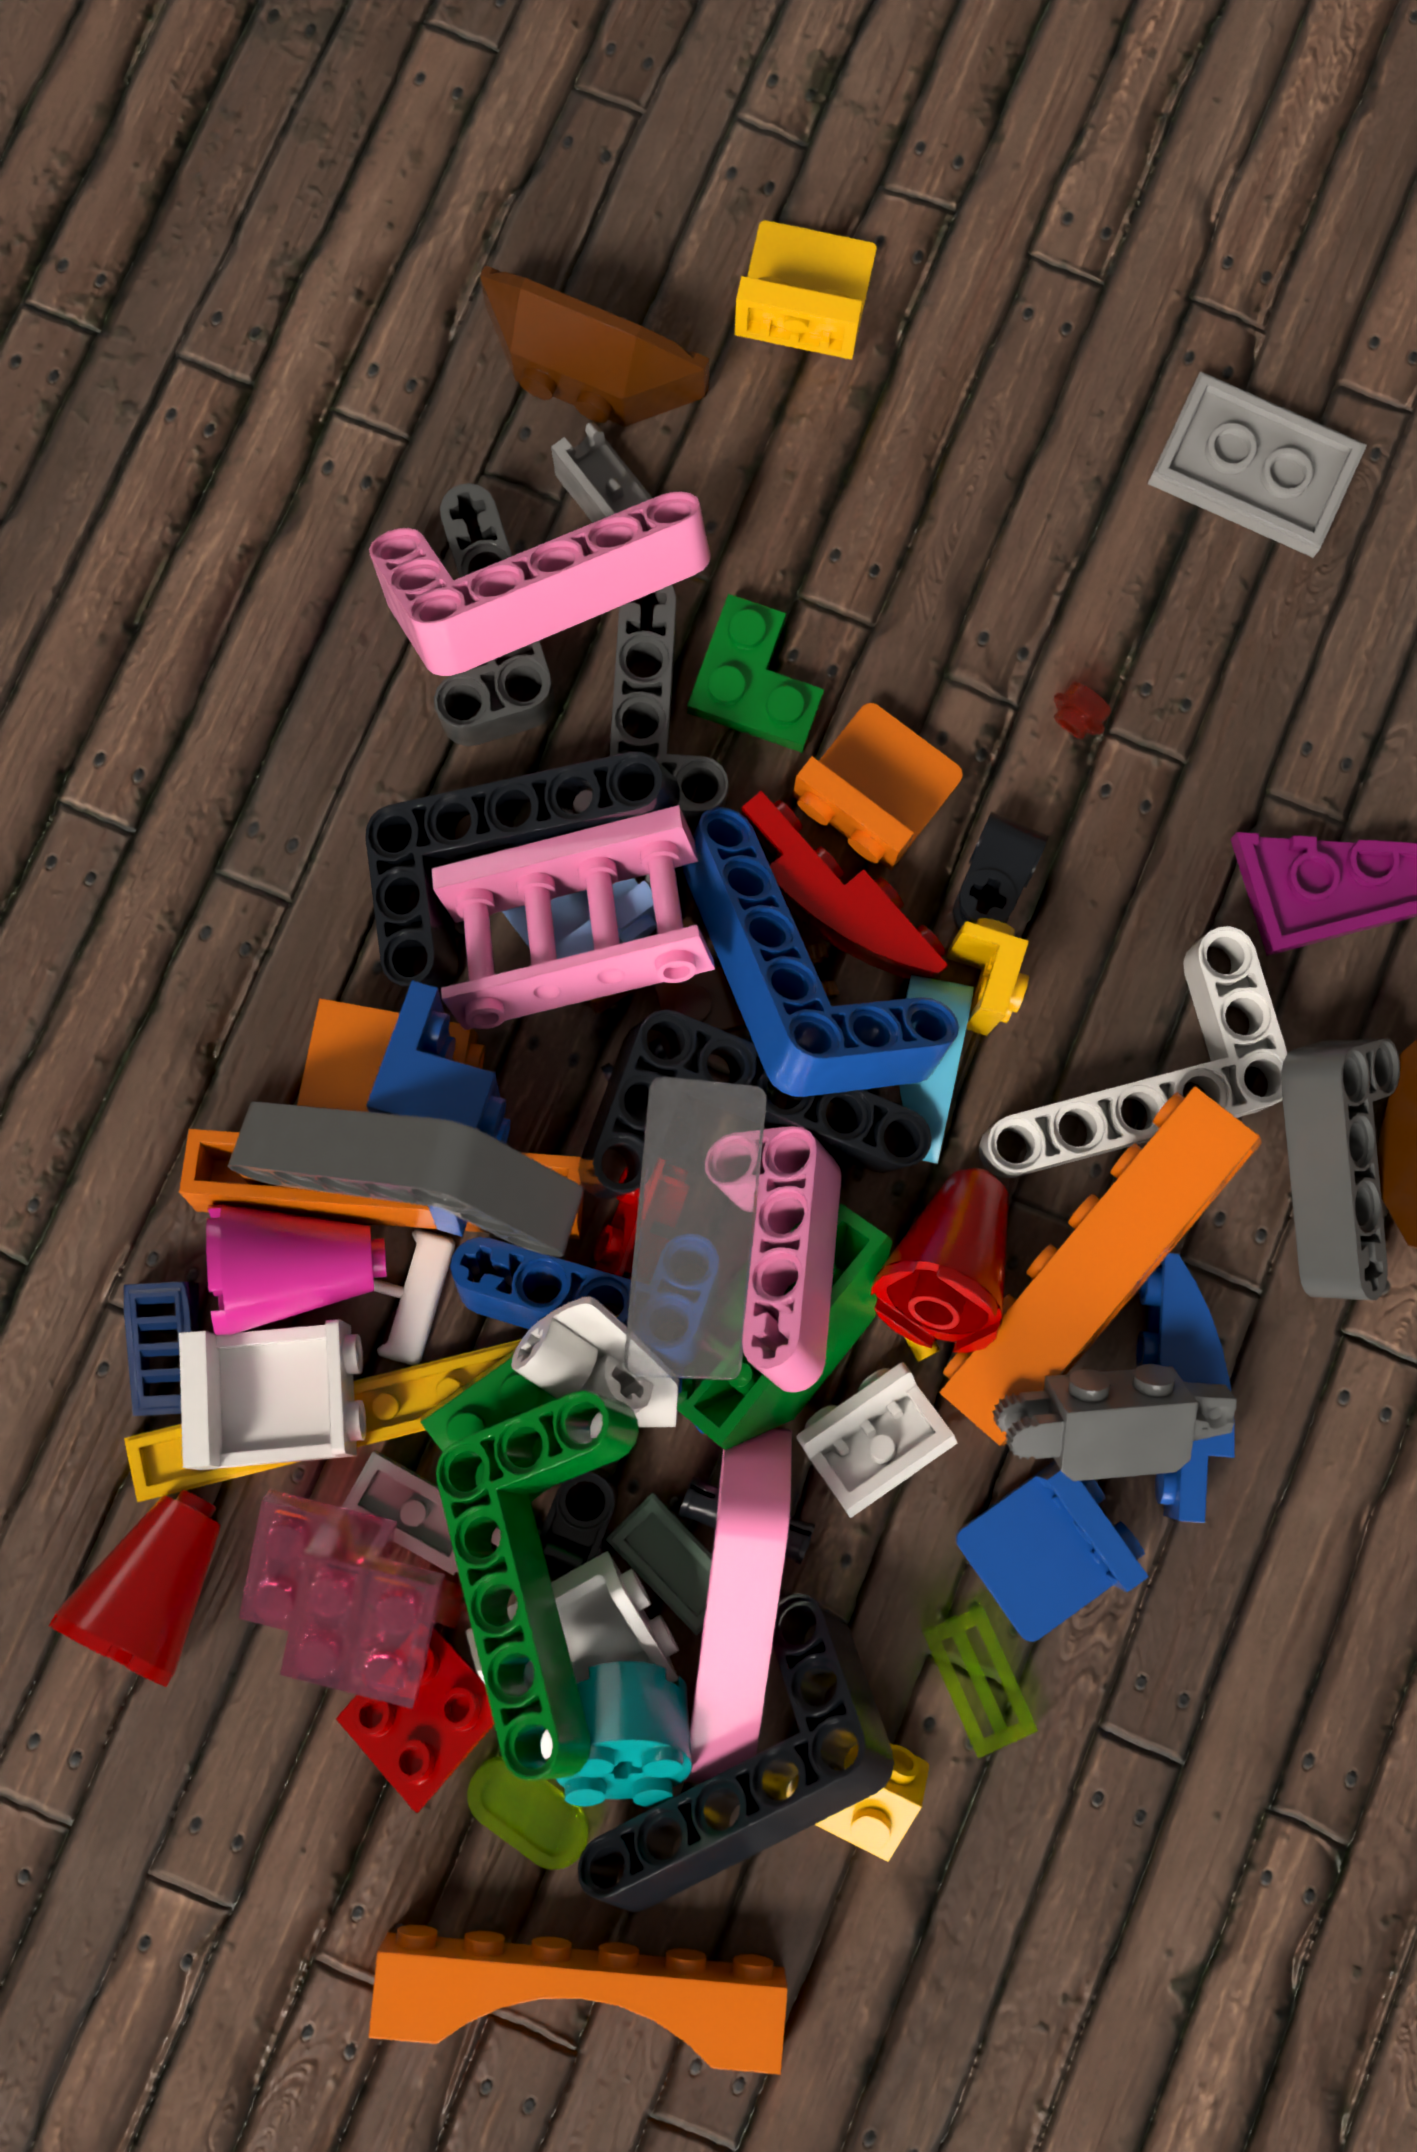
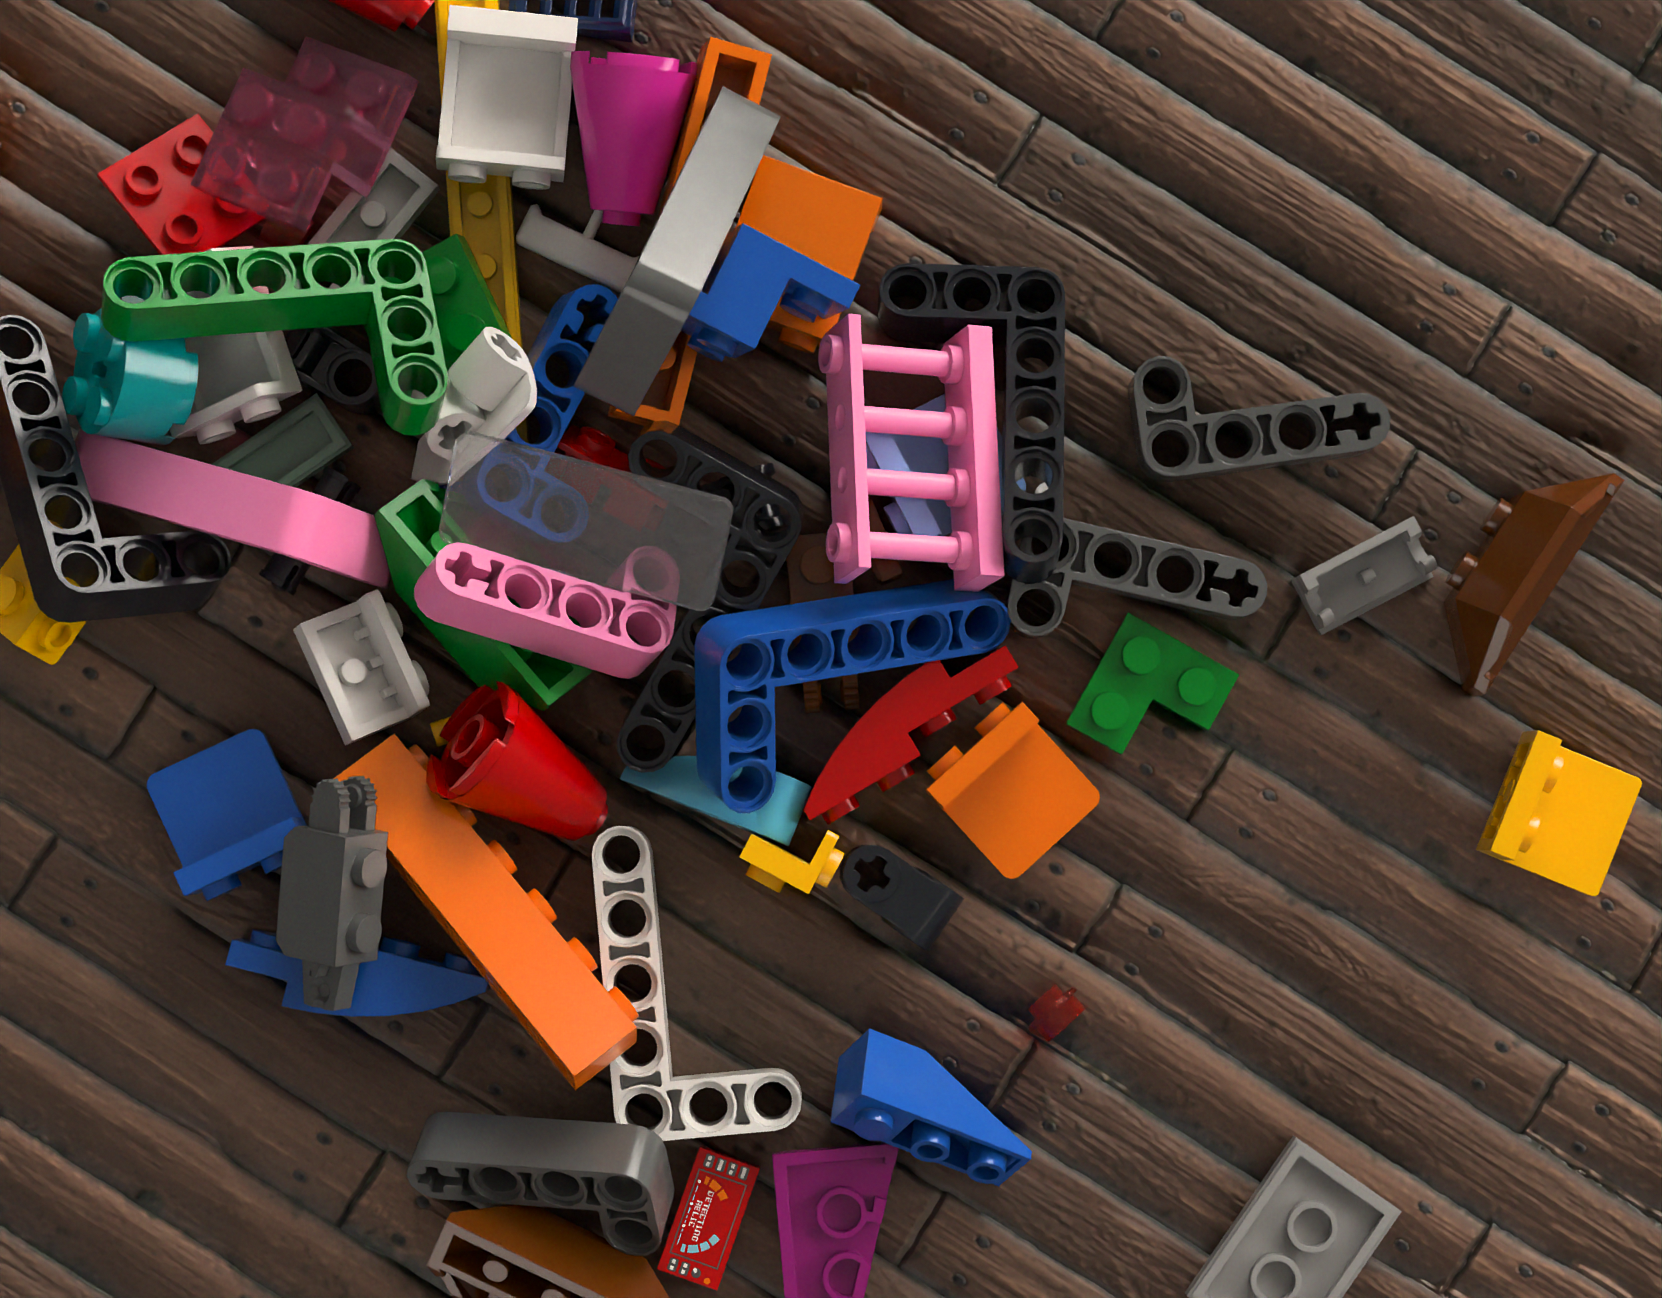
camera: 100 degrees right, 5 degrees up
bright pink beam [369,491,711,676] -> none
clear neon green tile [467,1756,589,1870] -> none
clear neon green tile [921,1604,1038,1758] -> none
none -> red tile [657,1145,760,1290]
none -> blue slope [831,1028,1032,1186]

